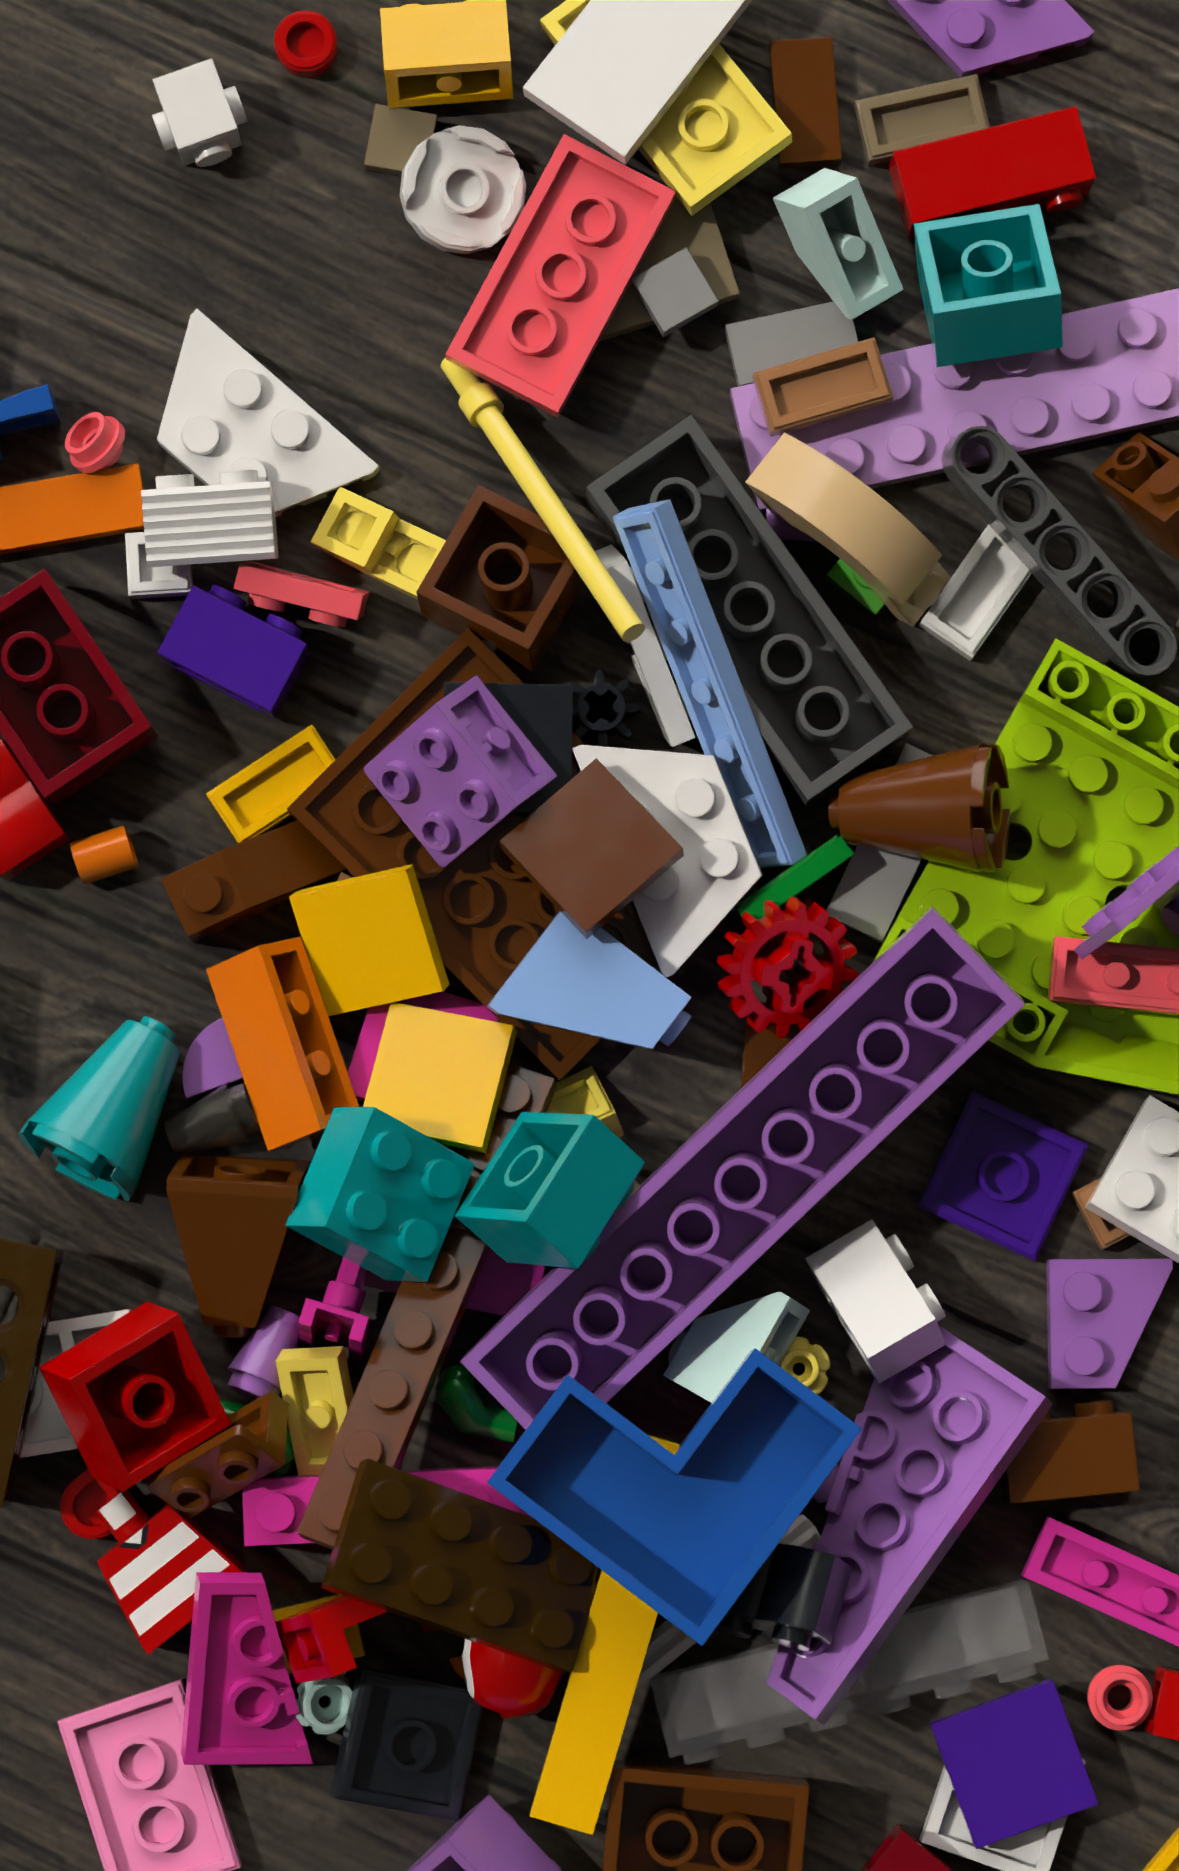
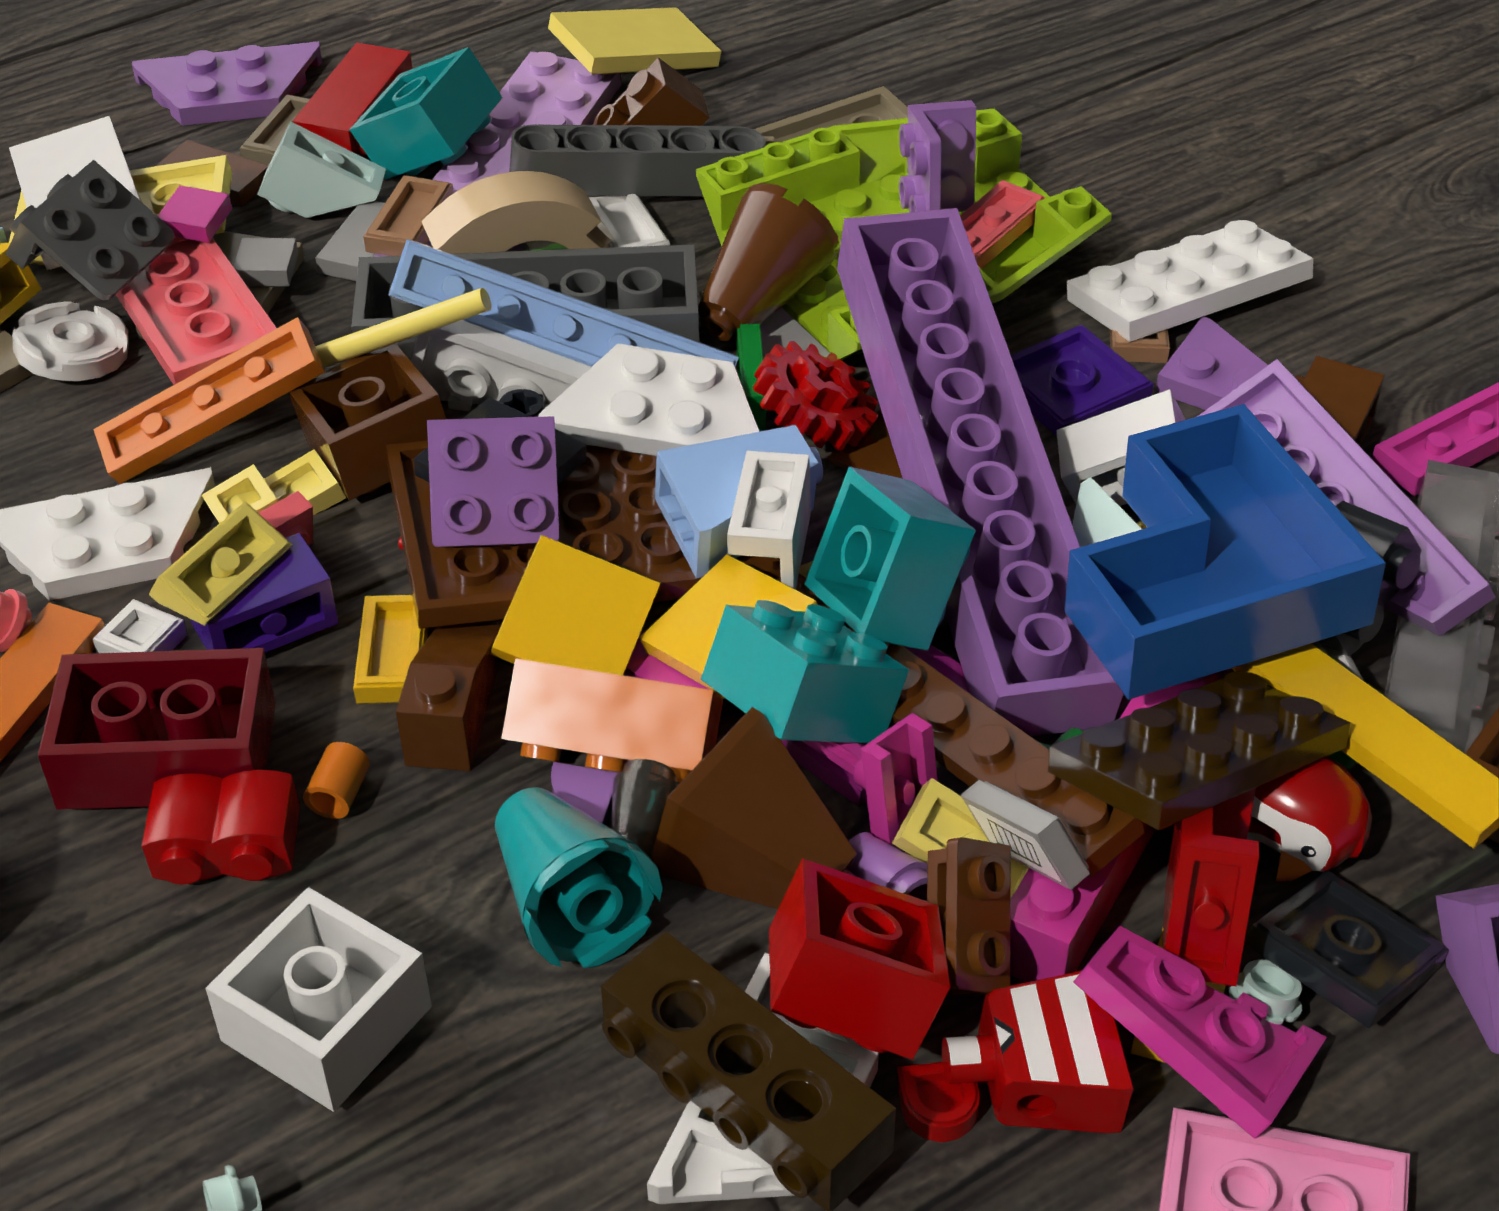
camera: 55 degrees left, 40 degrees down
white brick [141,470,279,567] -> none
reddish brown tile [499,758,684,939] -> none
none -> dark grey bracket [6,160,174,300]
none -> orange plate [93,317,325,484]
none -> light yellow slope [149,501,292,626]
none -> dark pink tile [158,185,232,243]
none -> white panel [727,451,811,590]
none -> light grey tile [960,780,1090,890]

